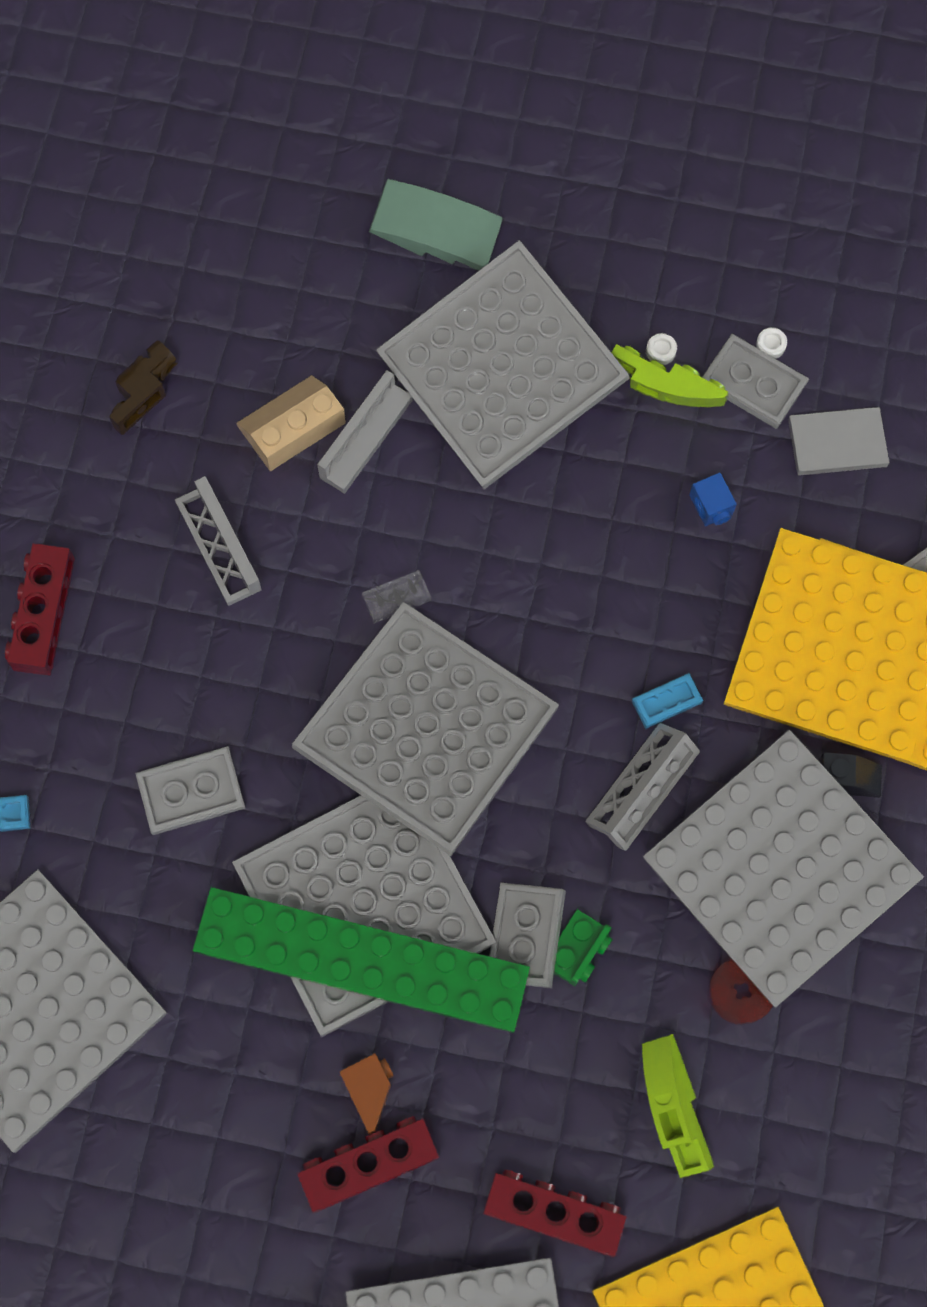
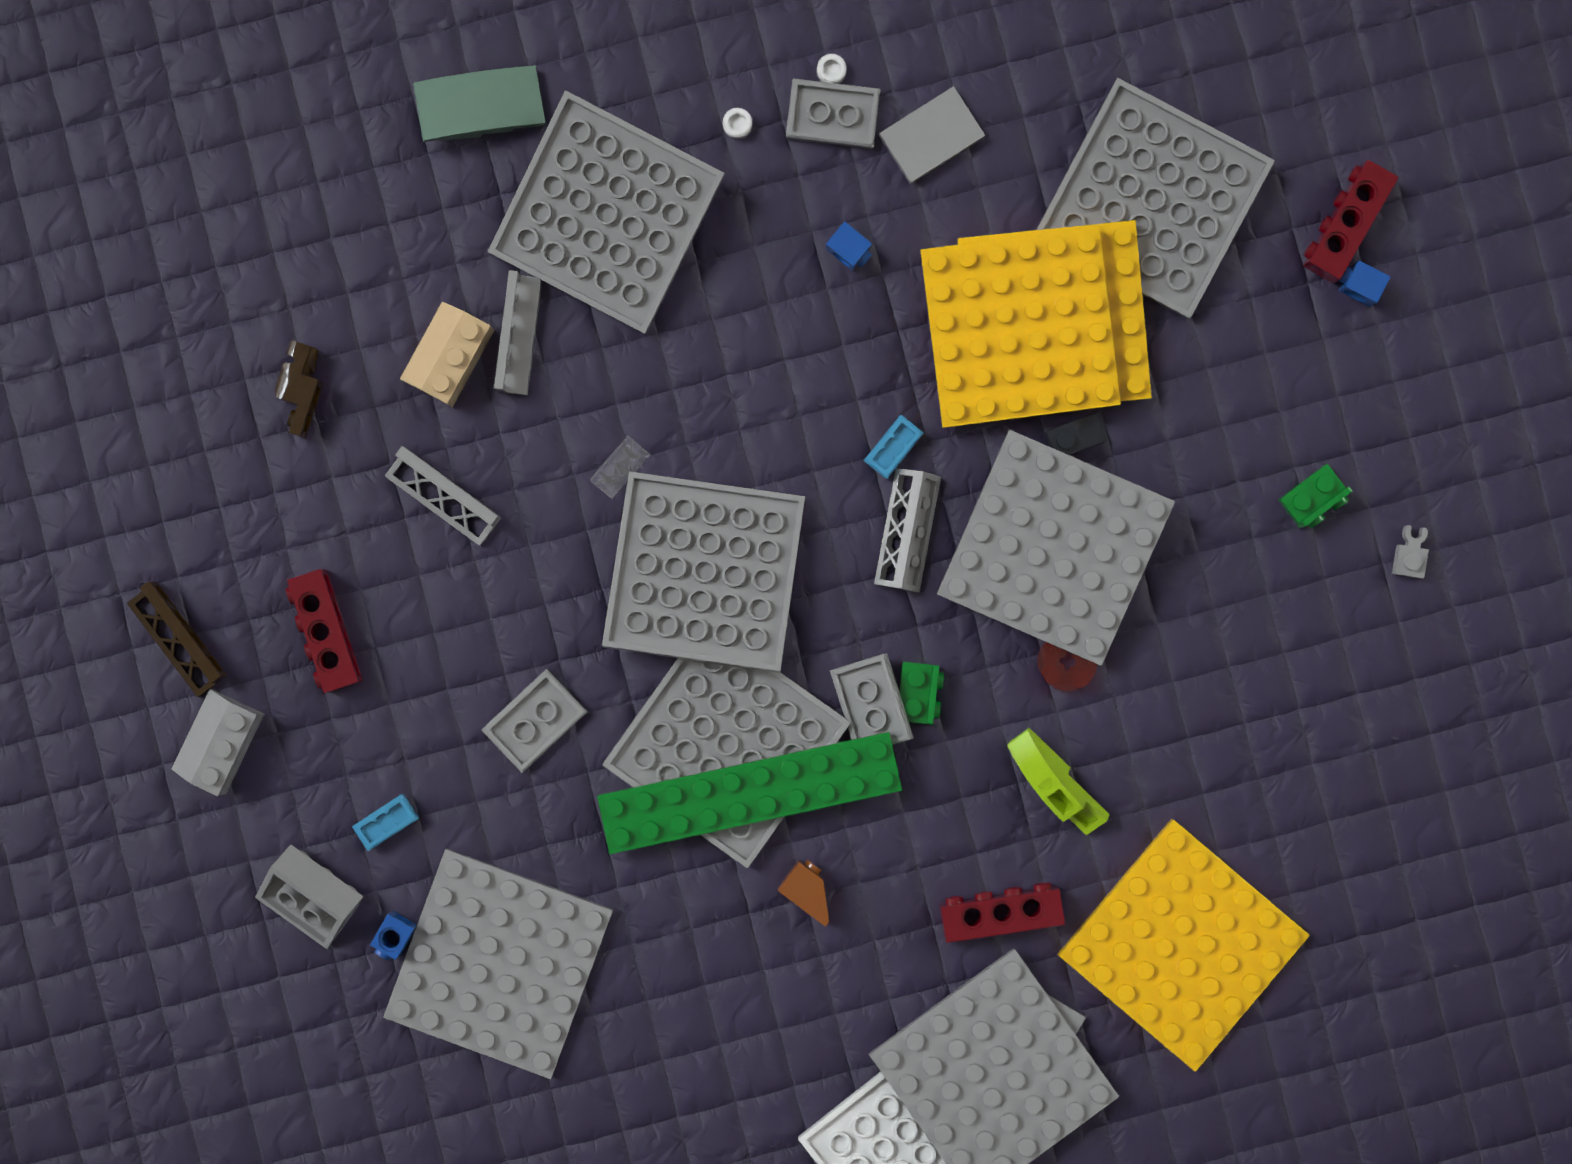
camera: 30 degrees left, 15 degrees up
dark red brick [297,1116,439,1213] -> none
lime slope [611,344,728,407] -> none

